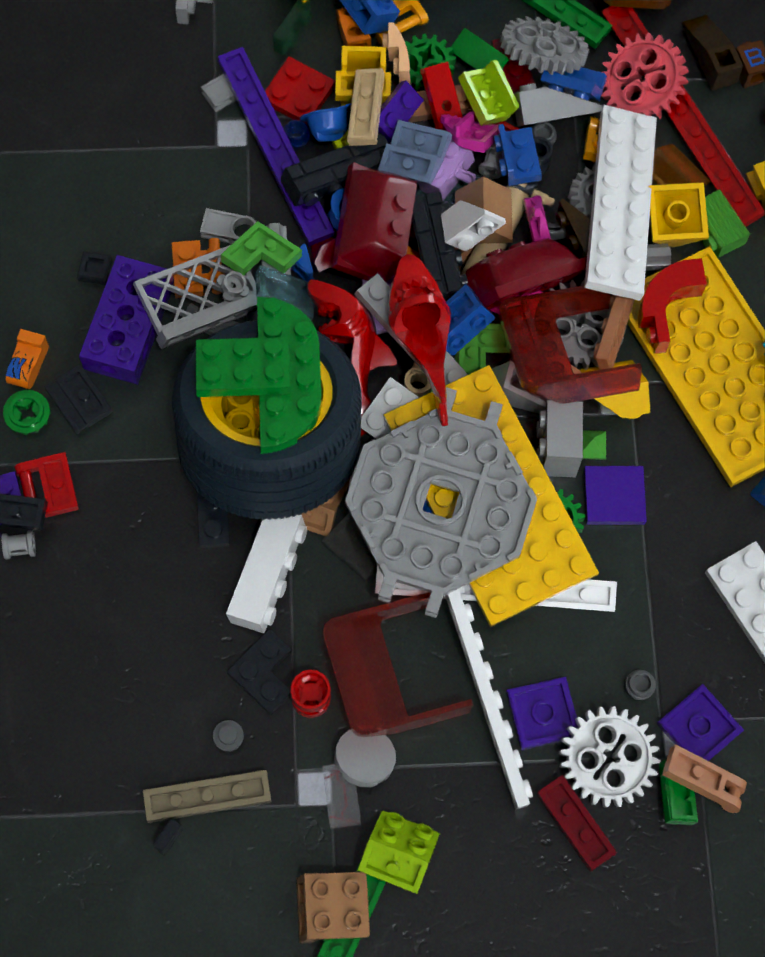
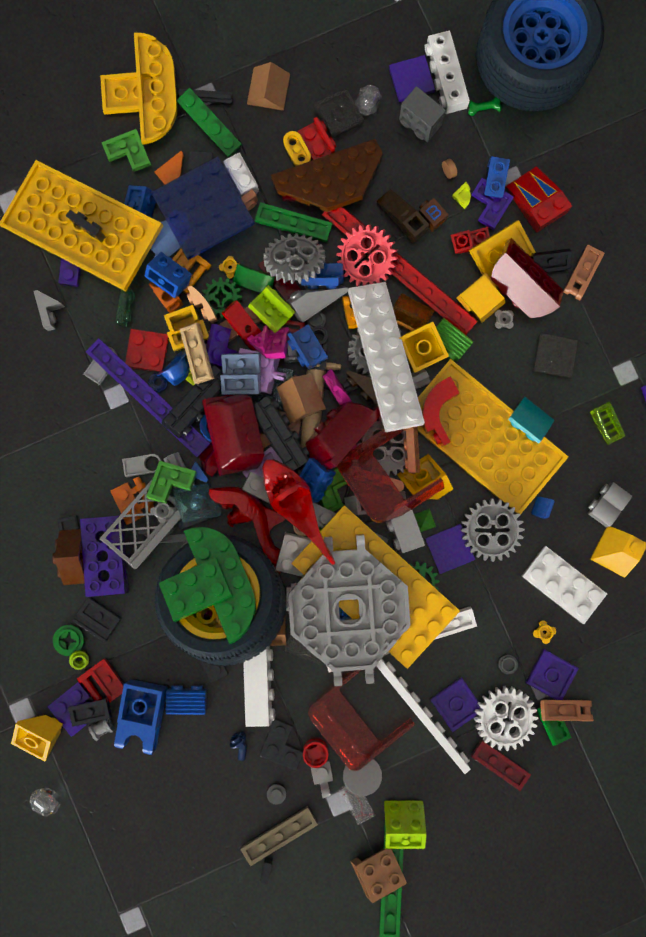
camera: 15 degrees left, 15 degrees up
orange leg [6,329,49,389] -> none
white slope [441,200,506,251] -> none
none -> reddish brown brick [52,529,85,585]
none -> lime plate [69,650,89,670]
none -> blue brick [114,679,168,755]
none -> blue brick [166,685,207,715]
none -> yellow plate [219,256,240,279]
none -> dark blue plate [230,732,247,761]
none -> light grey plate [311,760,333,798]
none -> light grey gear [460,498,525,562]
none -> yellow plate [533,621,556,644]

